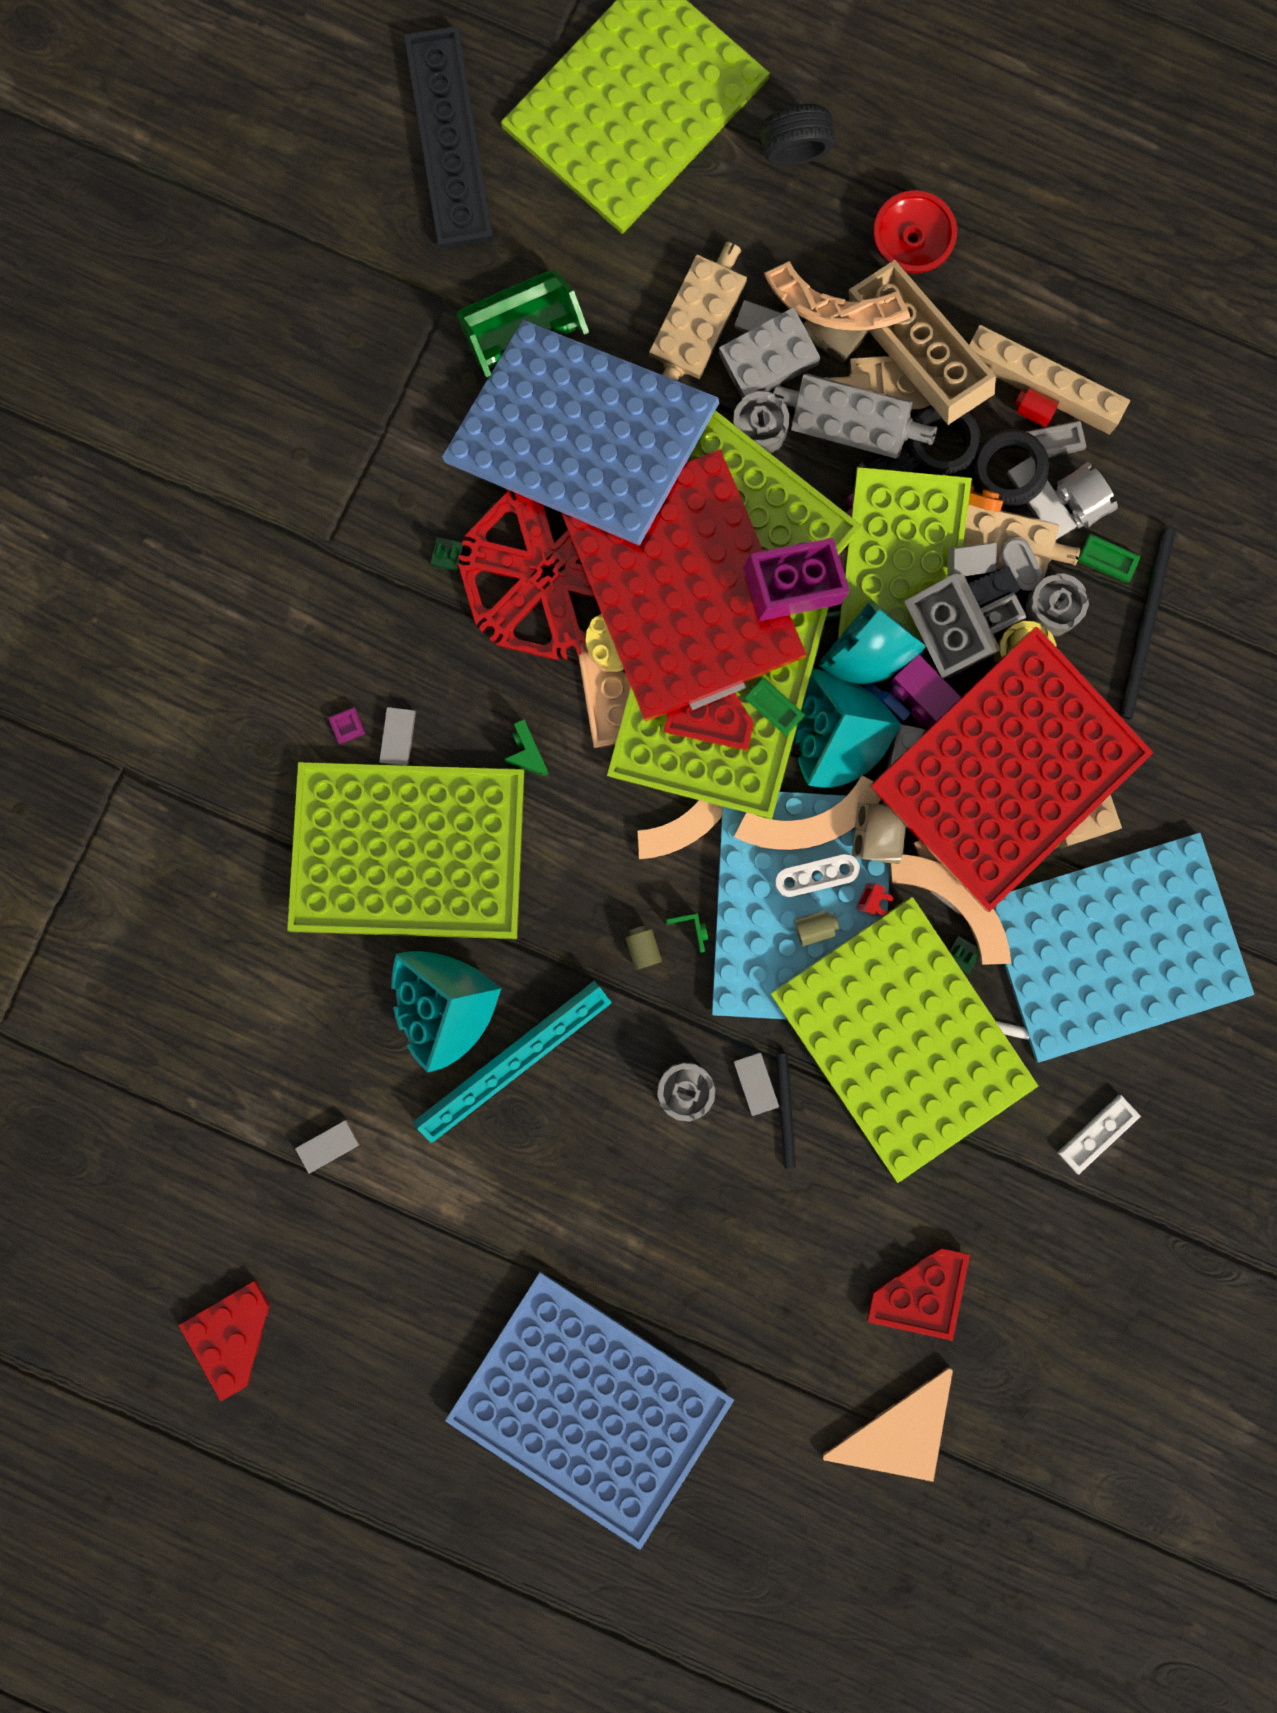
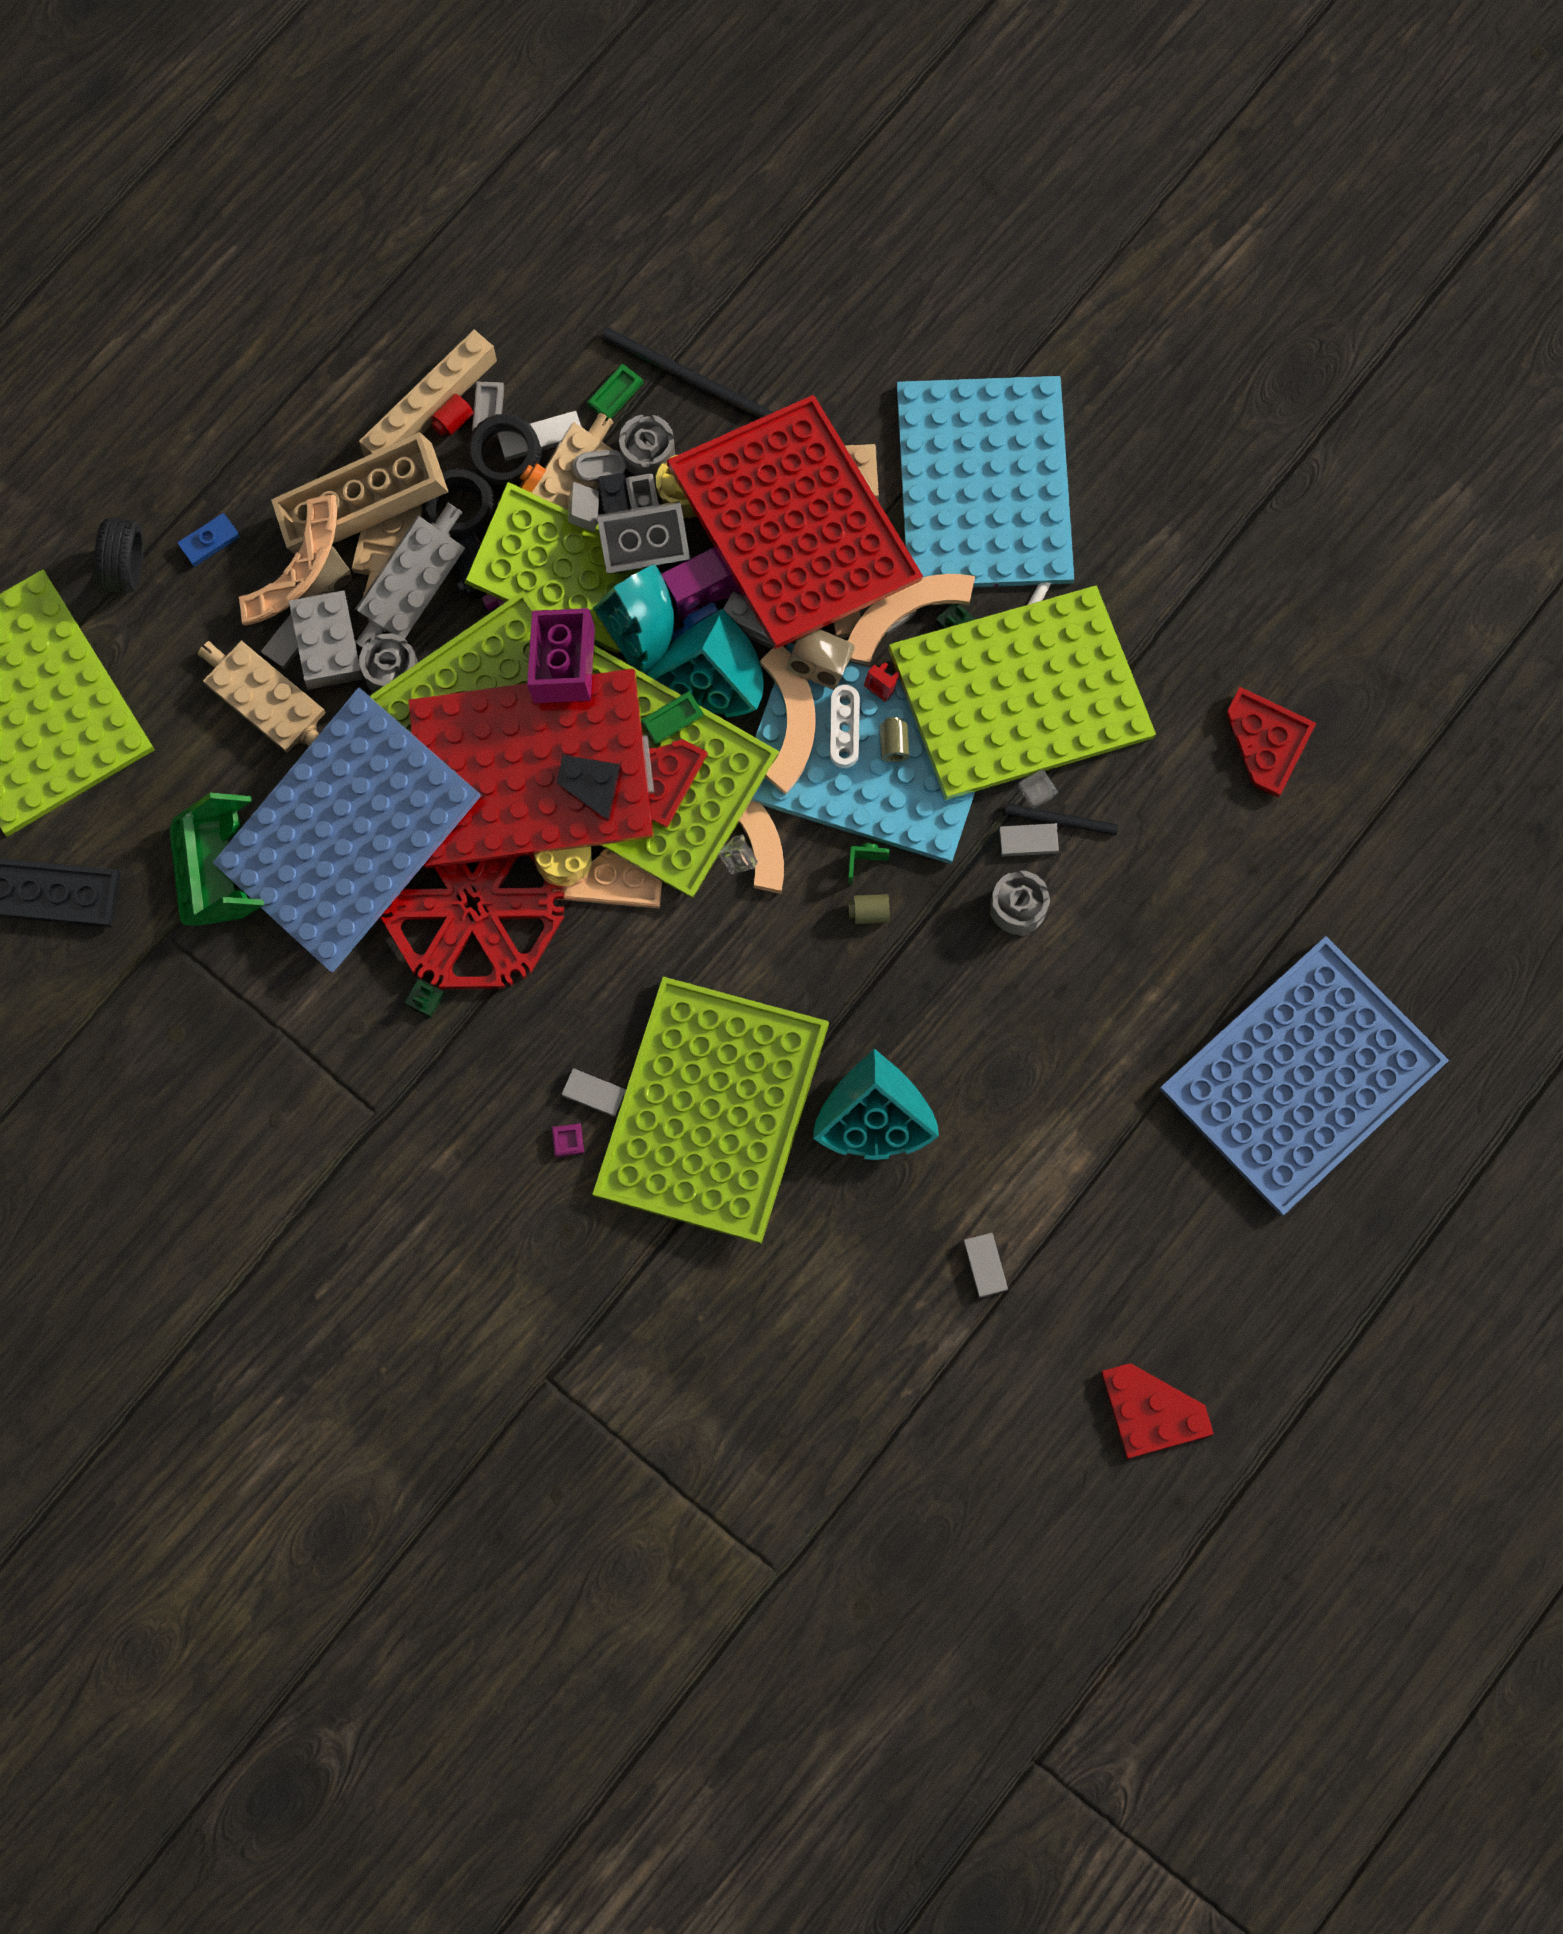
camera: 75 degrees left, 10 degrees down
teal plate [413,980,612,1144] -> none
green slope [505,720,549,776] -> none
light nougat tile [822,1367,953,1481] -> none
red dish [873,190,957,273] -> none
light grey brick [1055,462,1118,529] -> none
white tile [1057,1095,1141,1175] -> none
none -> blue plate [177,513,240,567]
none -> black wing [557,755,621,820]
none -> clear tile [718,835,758,874]
none -> clear tile [1018,769,1058,809]

